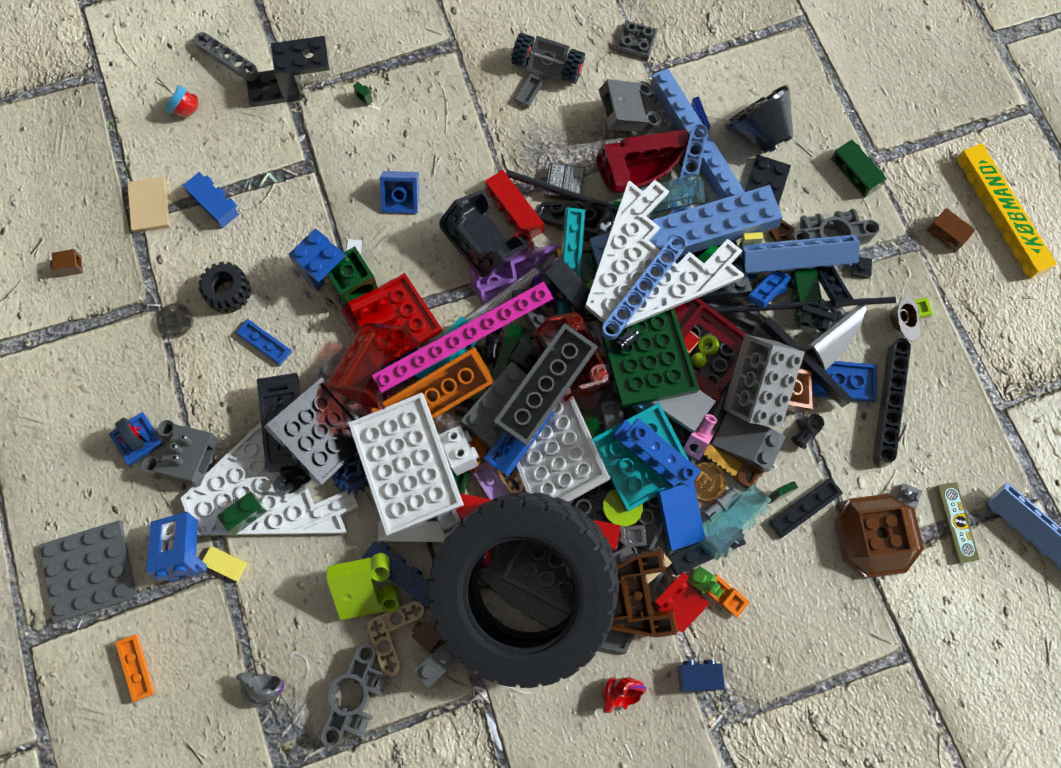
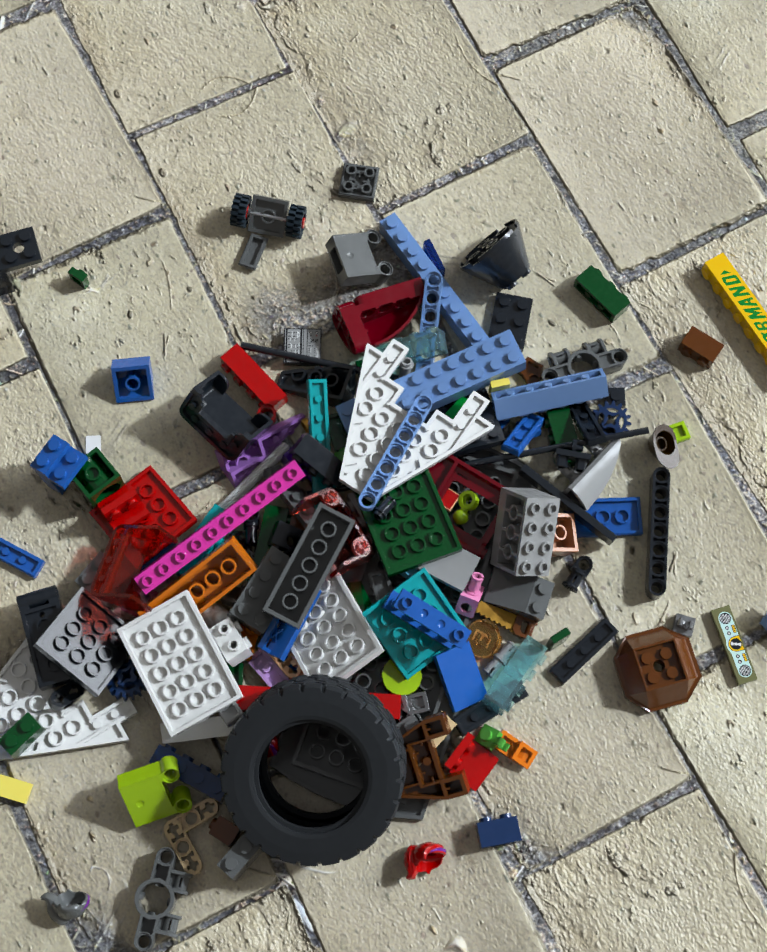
camera: 10 degrees left, 0 degrees up
none -> light grey pin [399,357,414,378]
none -> dark blue gear [592,401,631,442]

